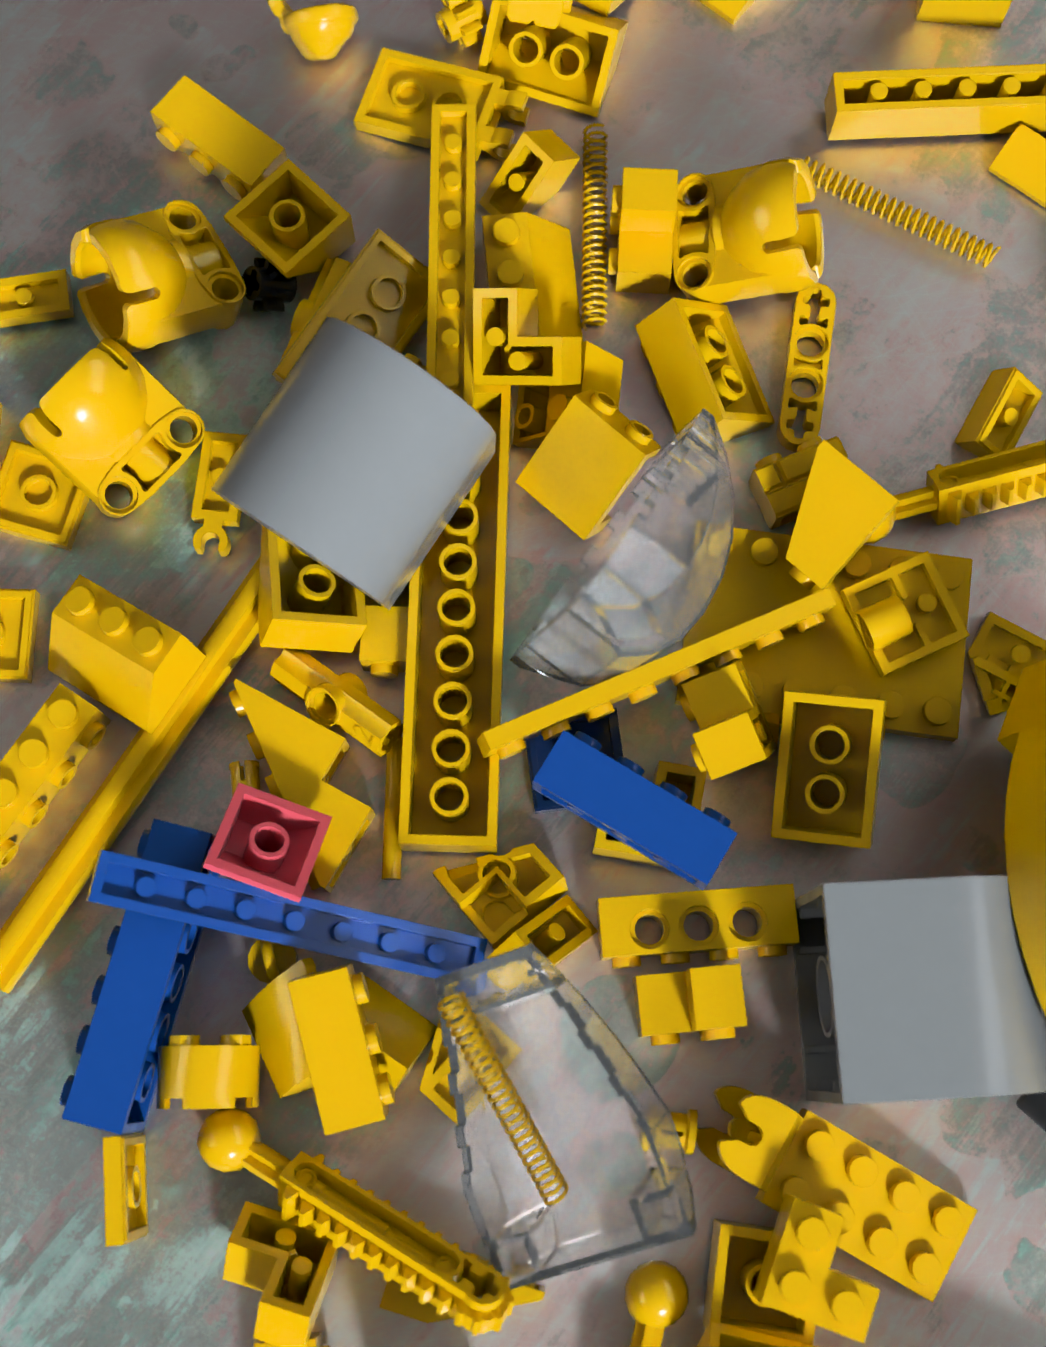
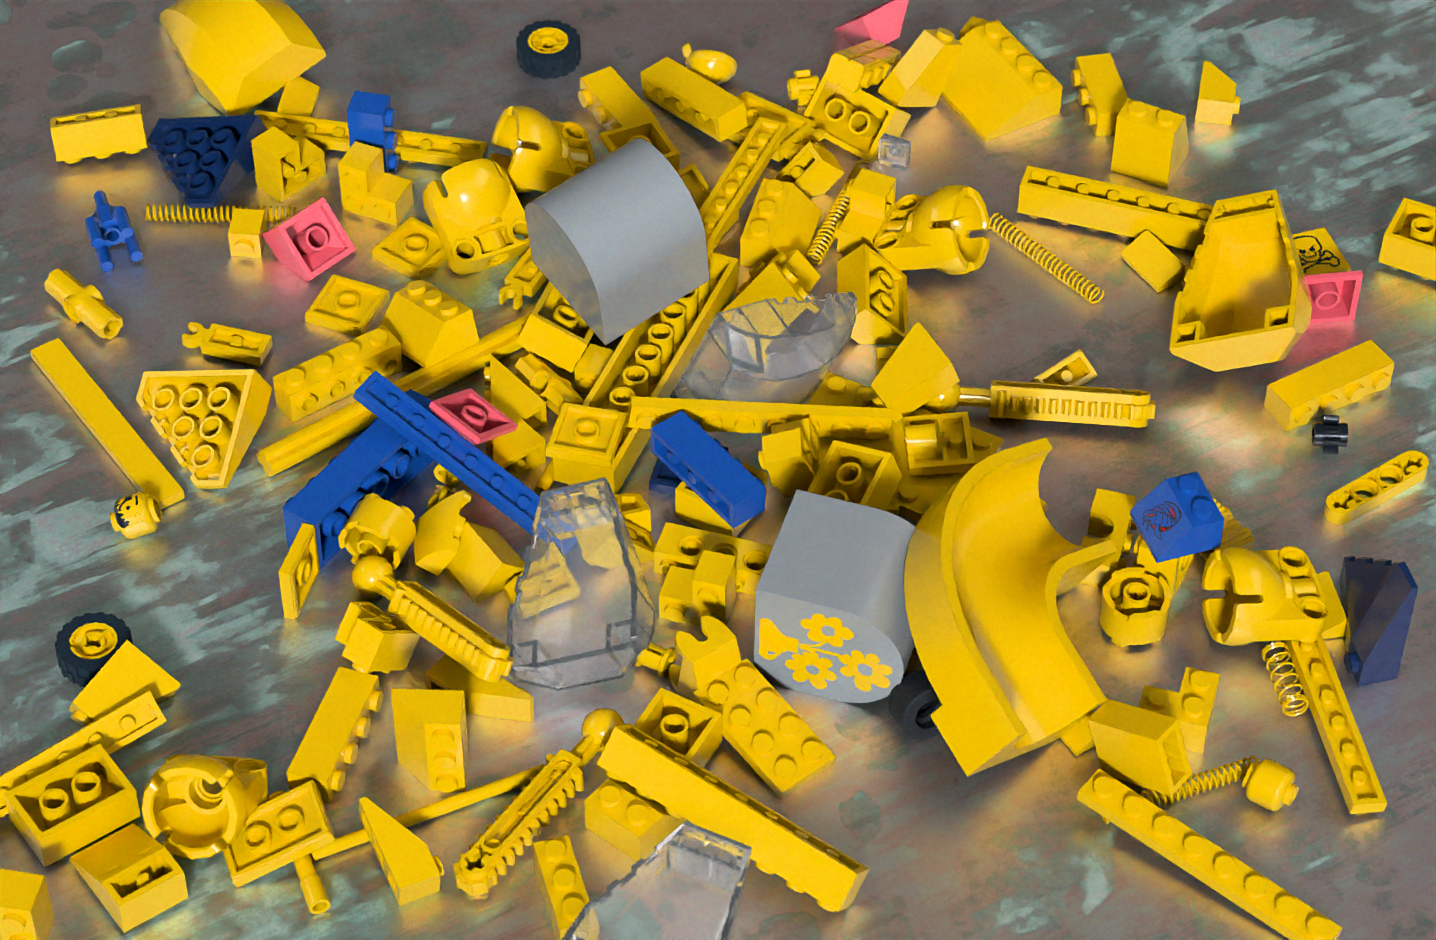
camera: 20 degrees right, 30 degrees down
yellow brick [287,963,395,1136] -> none
yellow piece [436,994,569,1205] -> none
yellow brick [473,288,582,386] -> none
yellow brick [752,1193,880,1344] -> none
yellow beam [776,283,836,452] -> none
none -> black wheel [516,20,581,79]
none -> yellow tile [546,402,627,468]
none -> yellow brick [640,57,747,142]
none -> clear plate [878,133,912,171]

